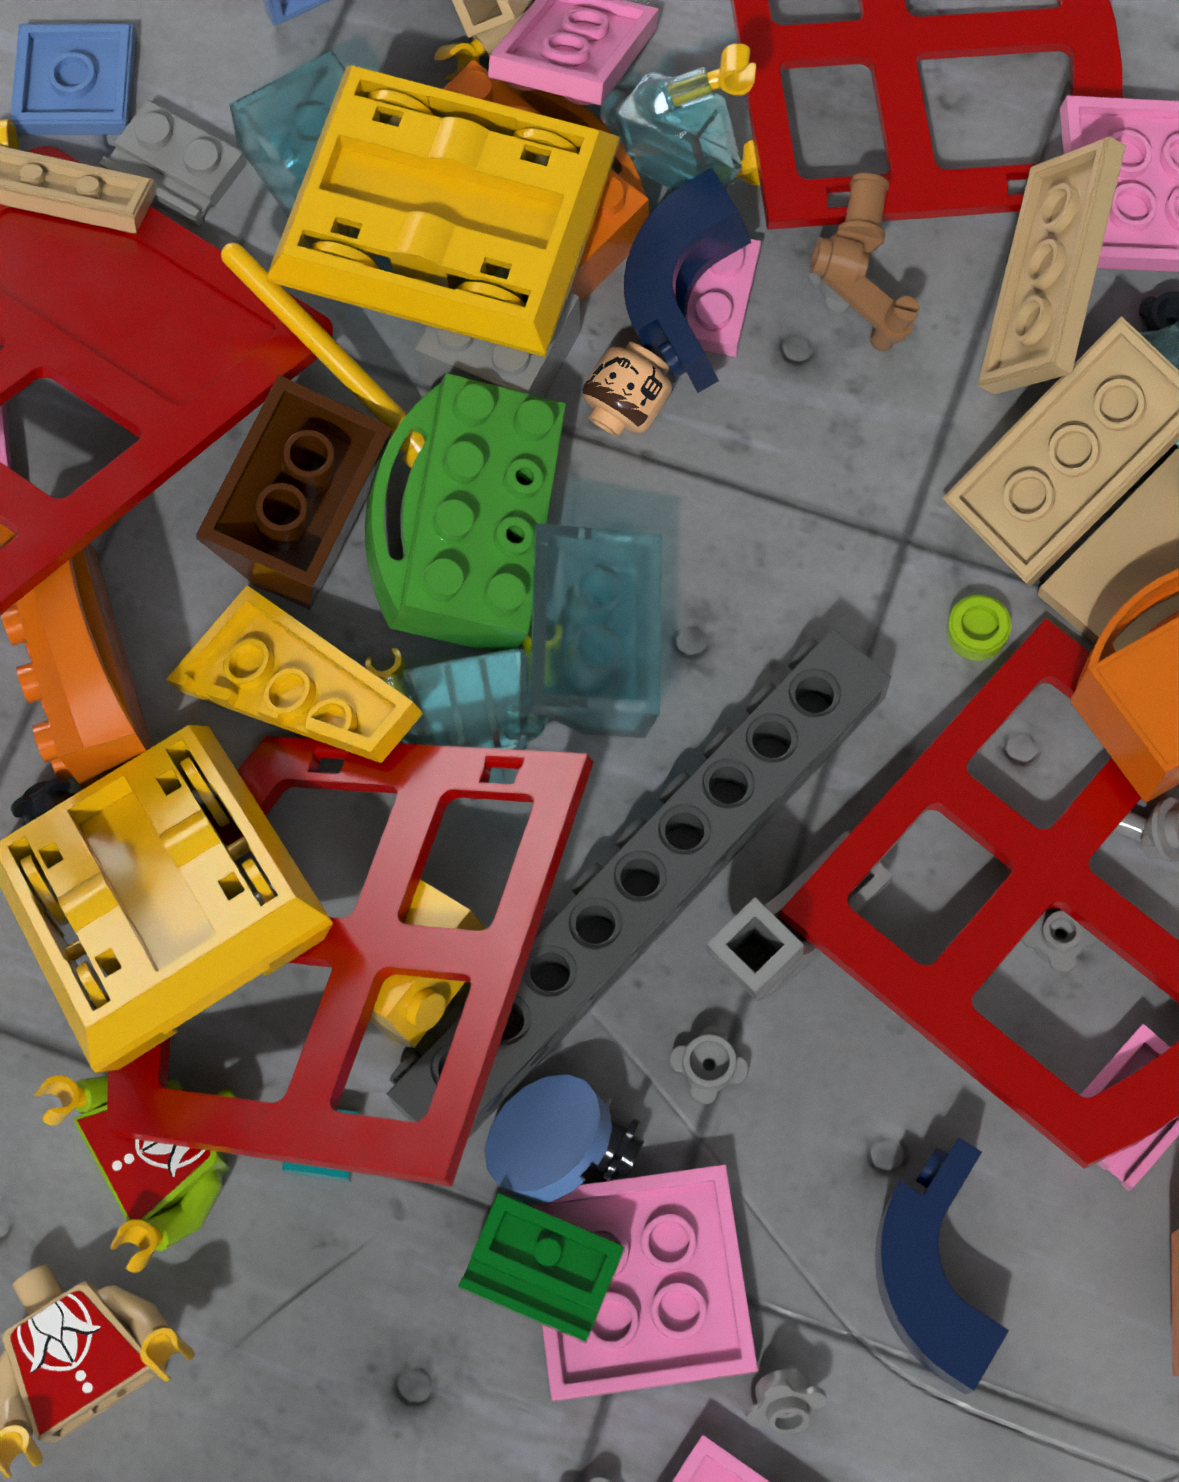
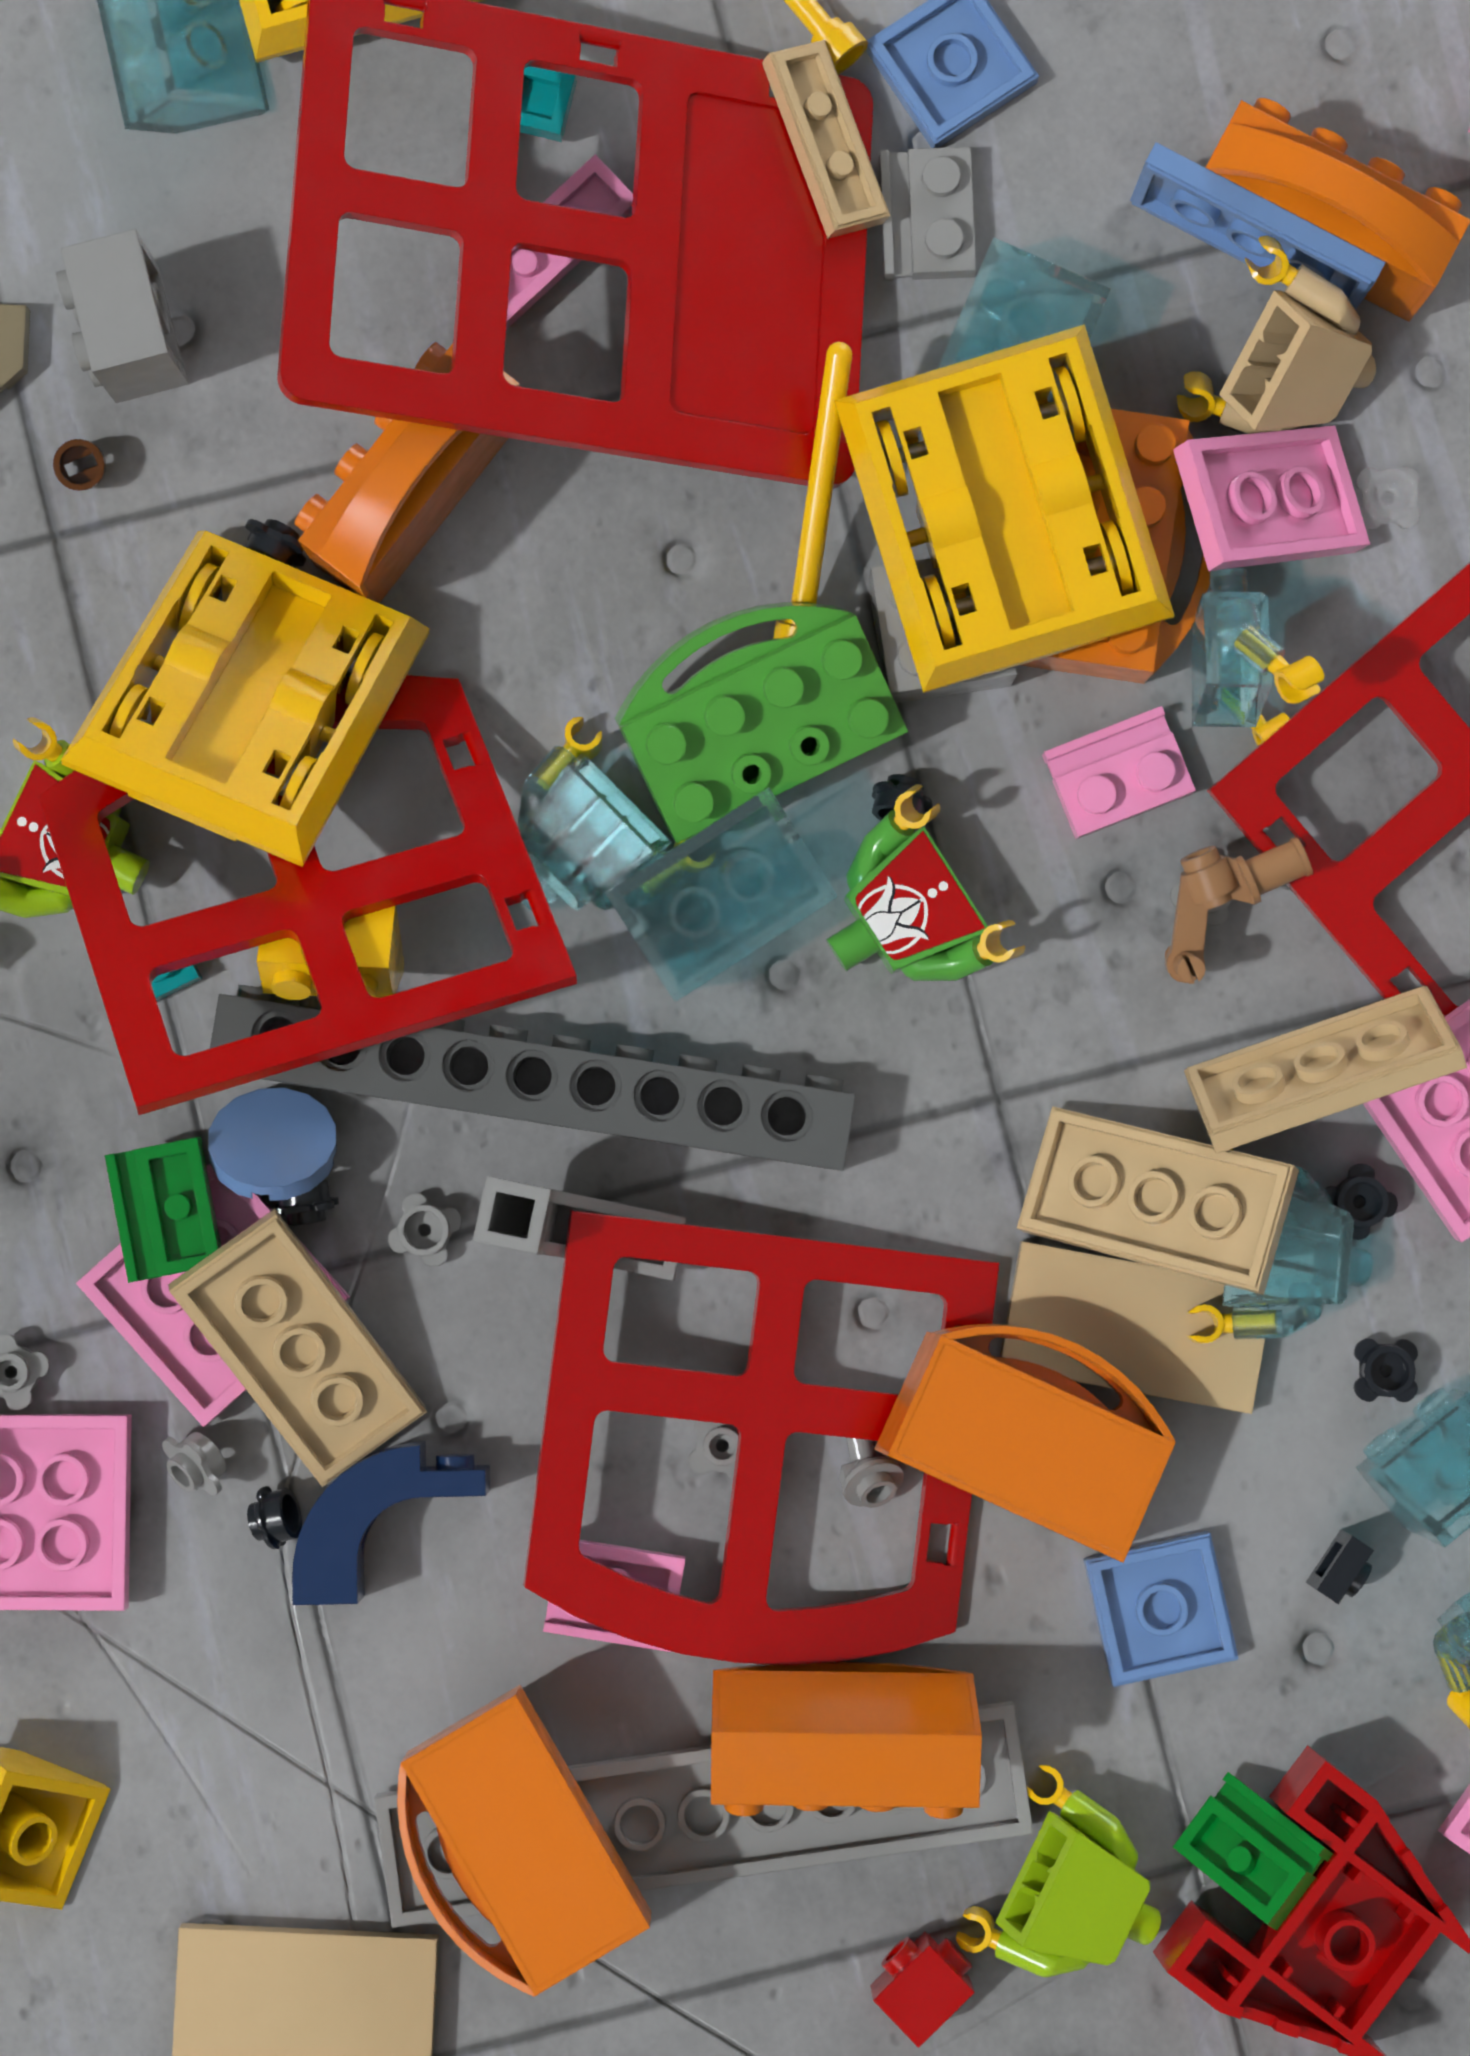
camera: 50 degrees right, 15 degrees up
yellow wing [166,585,423,763] -> none
reddish brown slope [196,375,392,610] -> none
light nougat head [582,342,673,437] -> none
dark blue arch [624,168,752,393] -> none
lime tile [946,595,1012,661] -> none
none -> tan tile [168,1209,427,1487]
none -> black plate [247,1486,302,1549]
none -> torso [826,784,1025,981]
none -> black plate [872,774,933,821]

